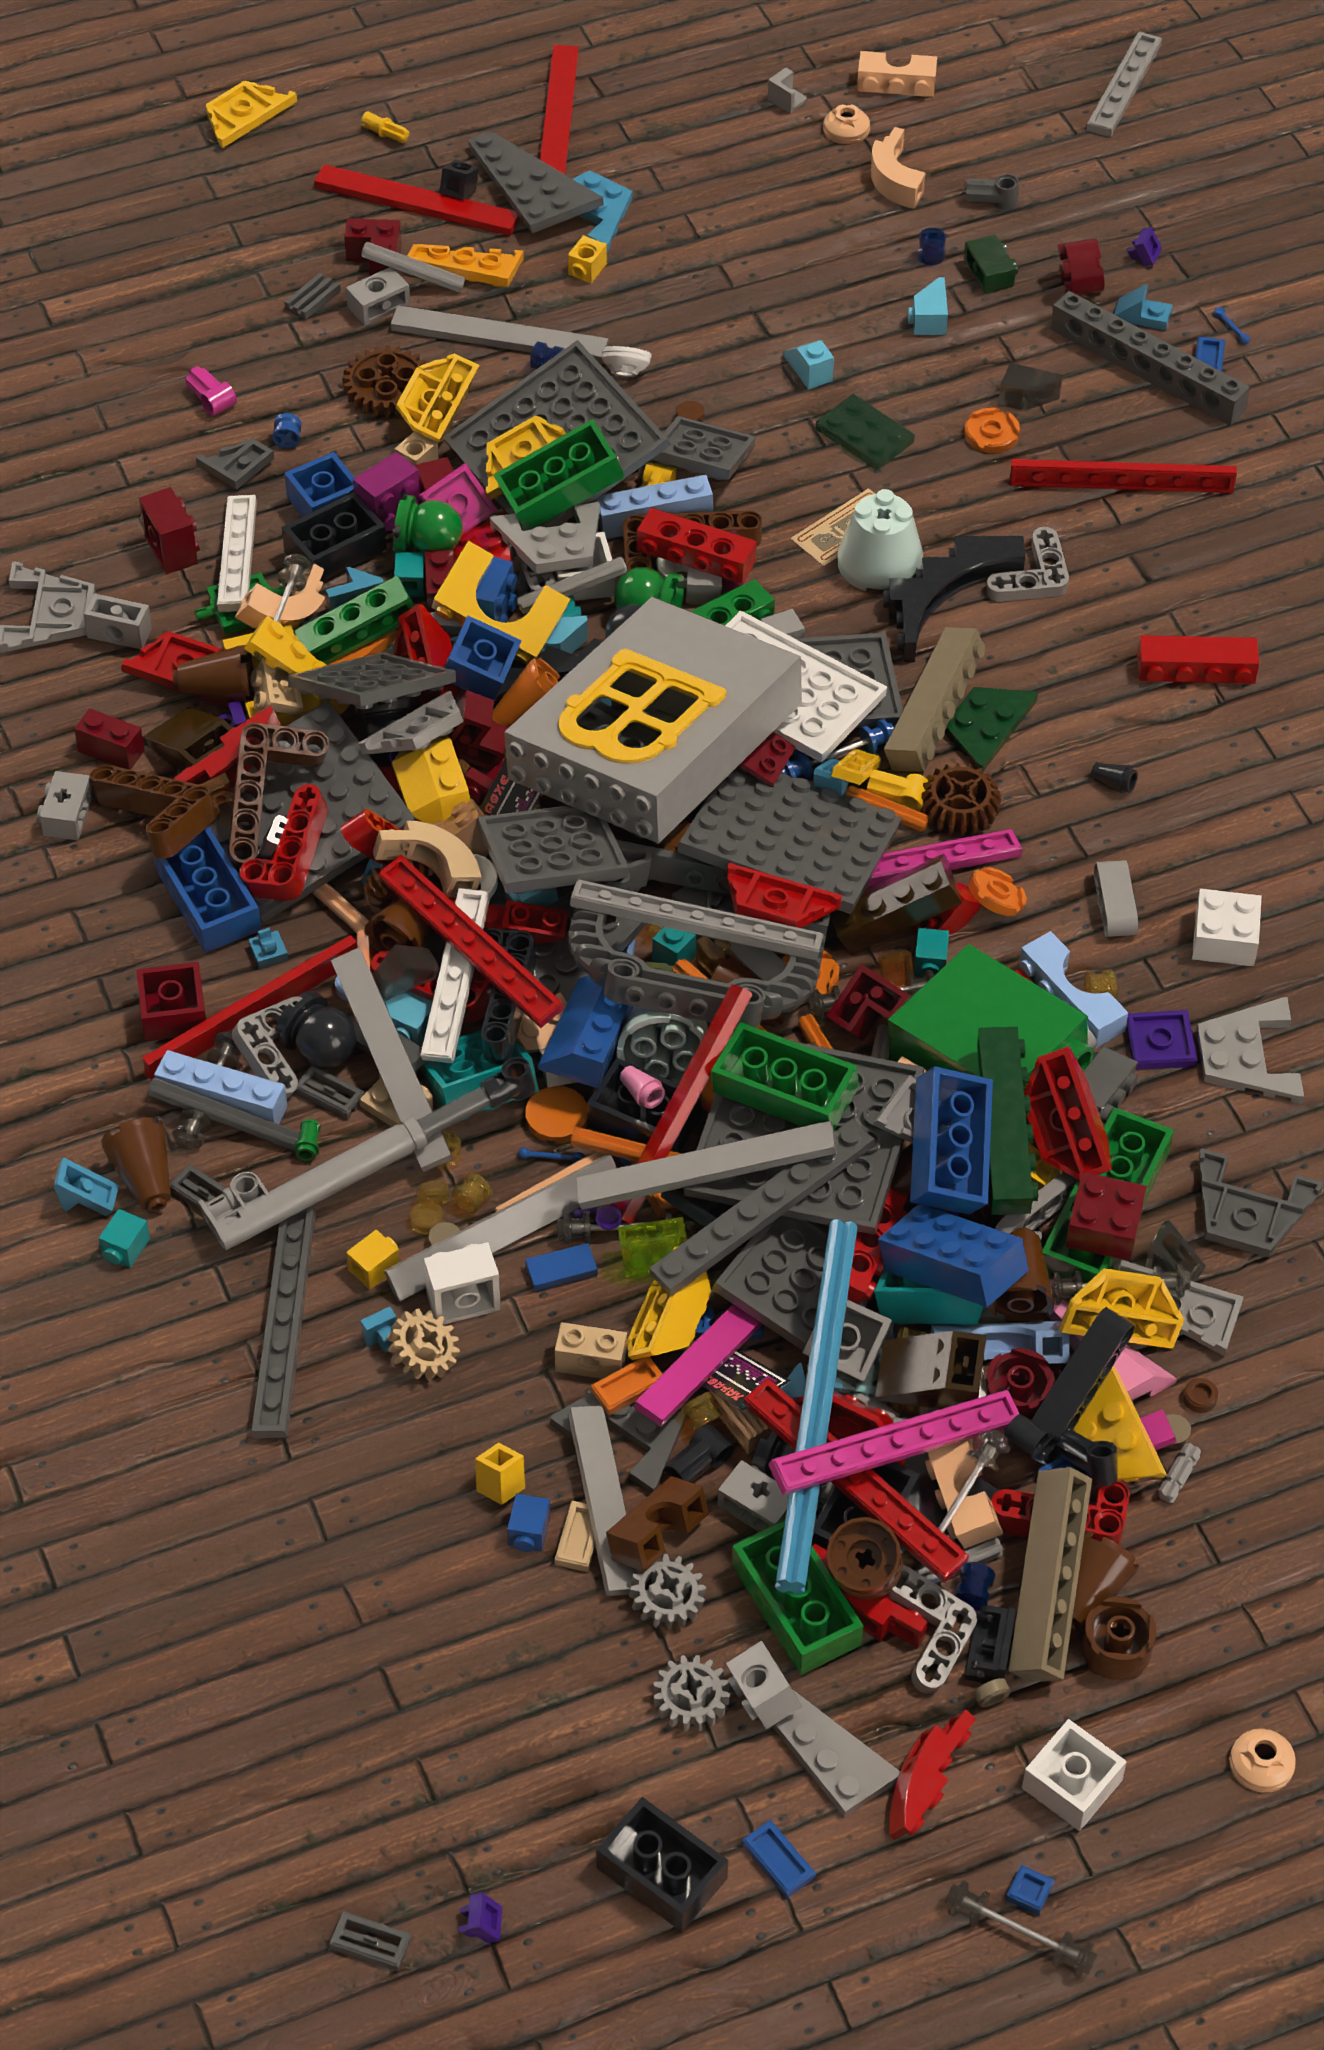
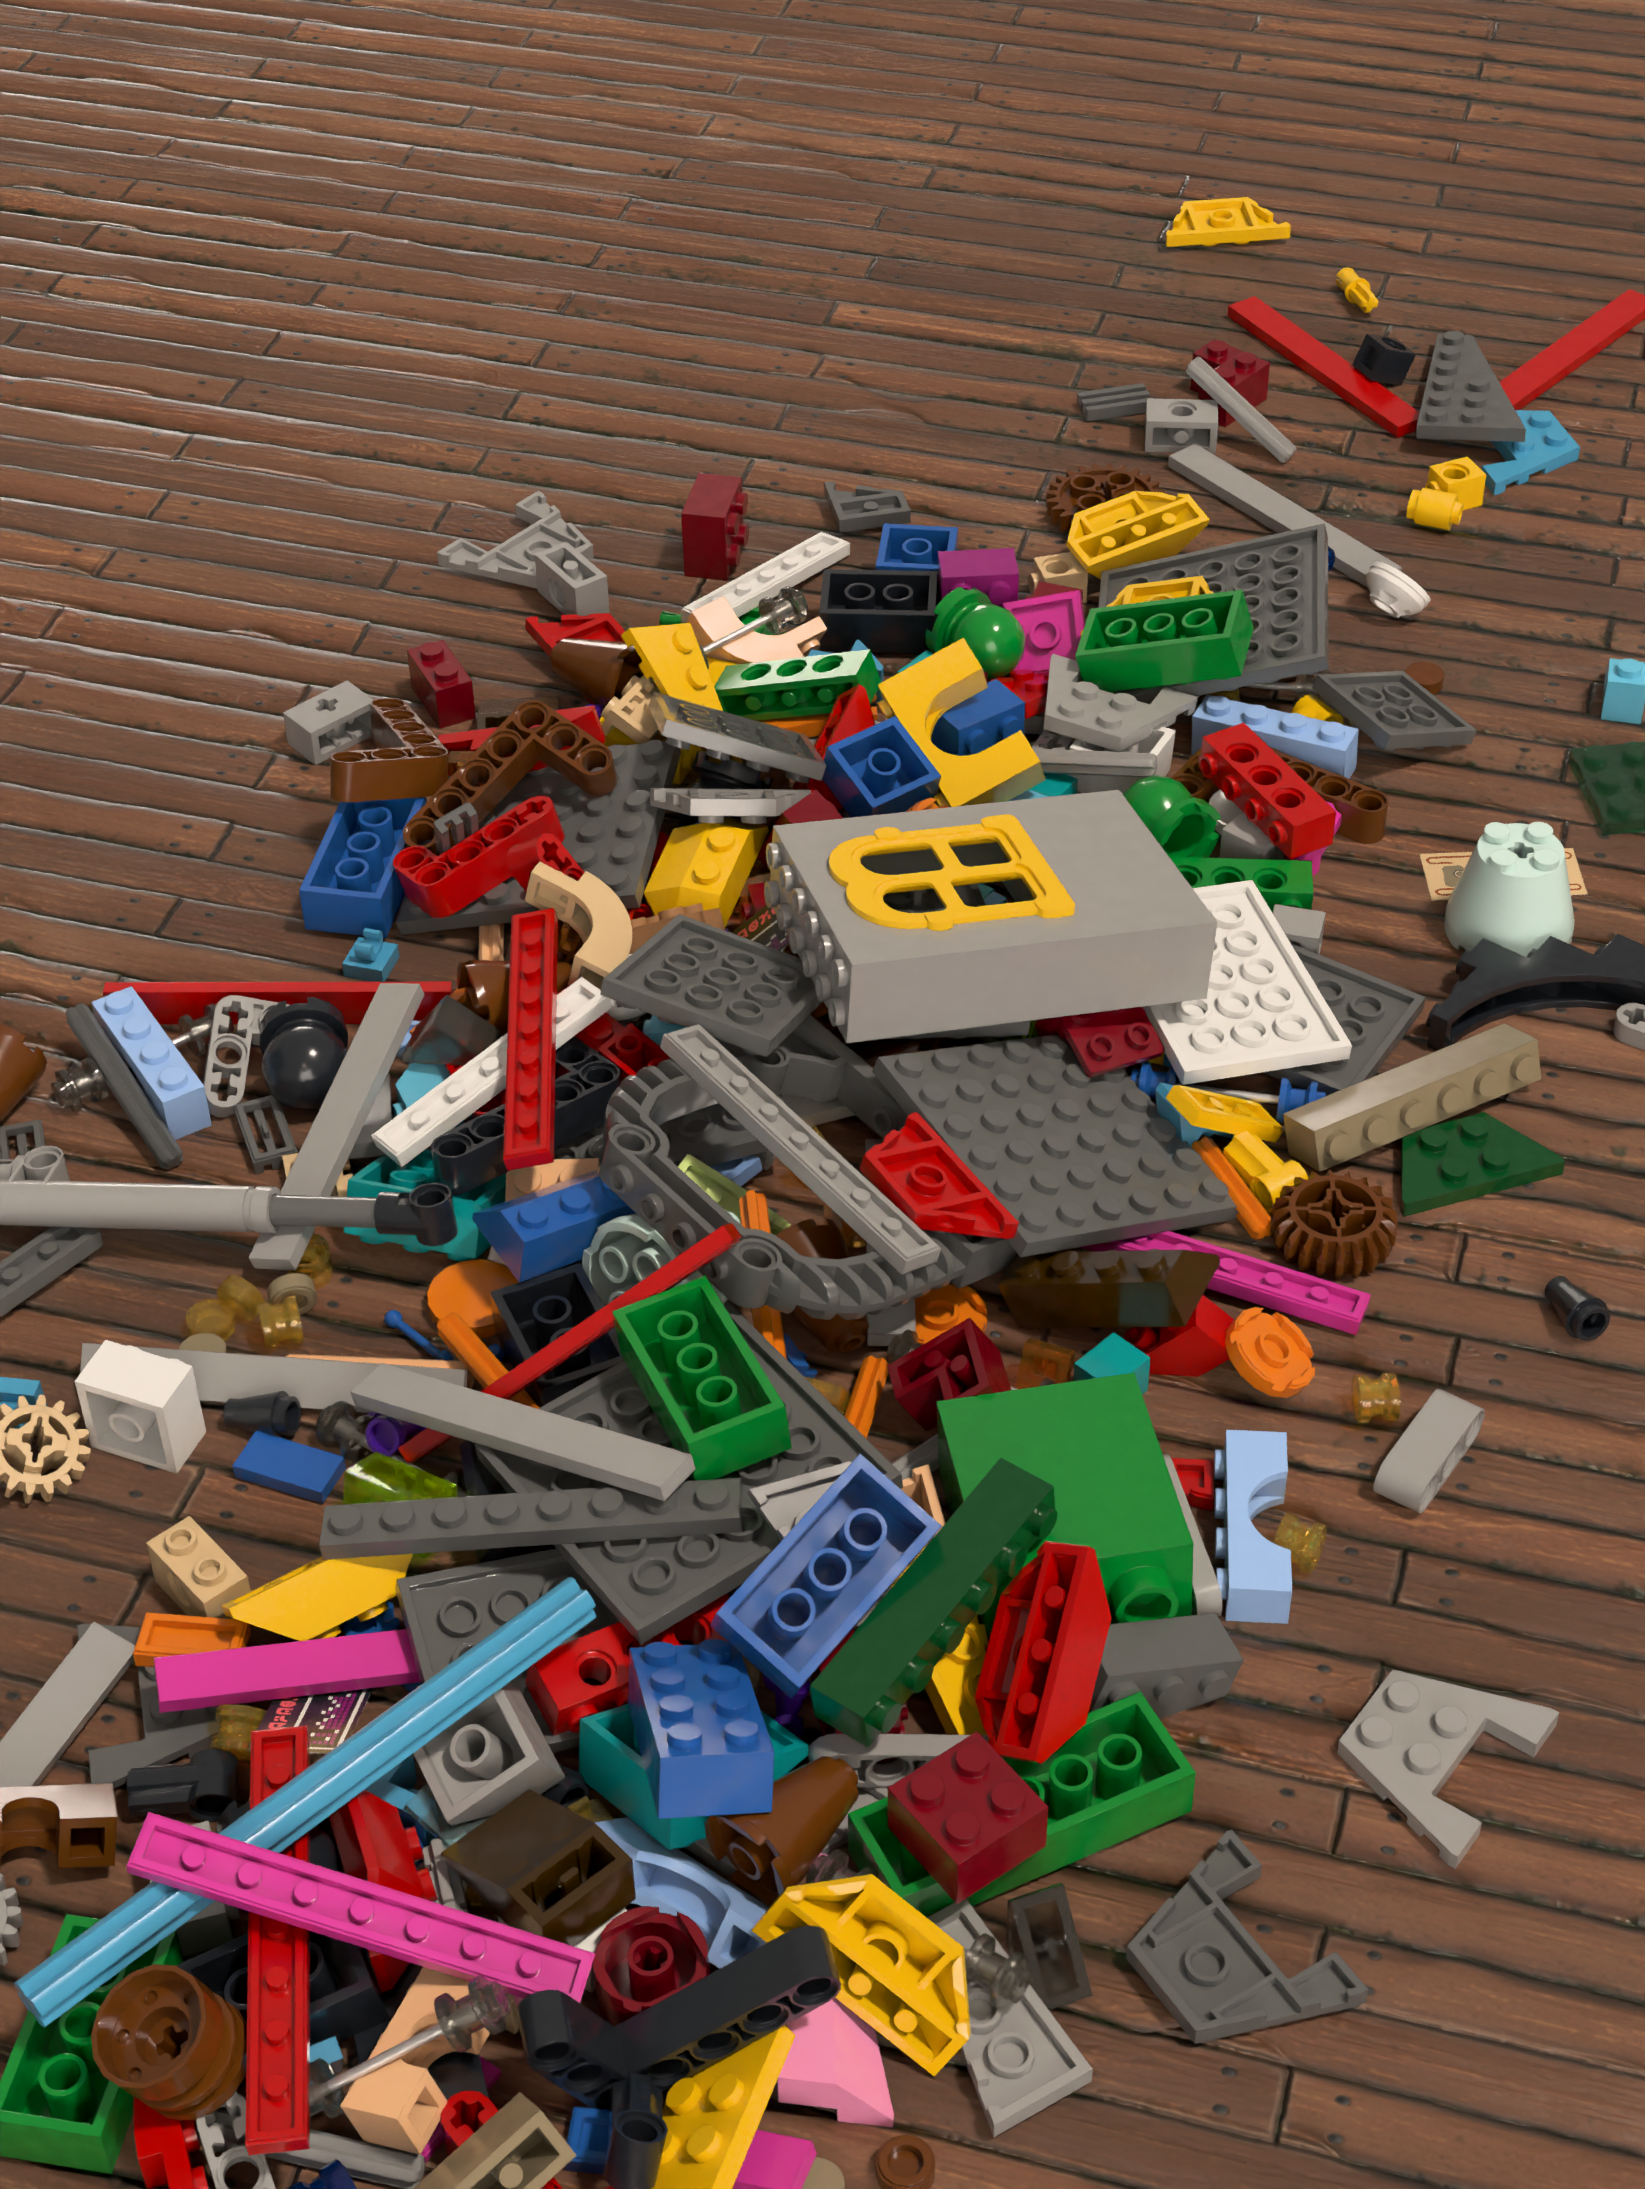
camera: 40 degrees right, 10 degrees down
dark red brick [136,961,206,1042] -> none
dark pink piece [185,366,237,416] -> none
blue wheel [272,413,302,449] -> none
green pin [294,1119,321,1161] -> none
yellow brick [346,1230,399,1290] -> none
light orange wing [407,244,524,288] -> none
bright pink cone [620,1066,665,1109] -> none
teal brick [652,927,696,966] -> none
dark purple tile [1126,1010,1197,1070] -> none
white brick [1192,889,1262,966] -> none
none -> black cone [223,1391,301,1439]
none -> dark tan tile [267,1273,317,1317]
none -> clear yellow wheel [1351,1372,1401,1423]
none -> yellow brick [1406,488,1464,531]

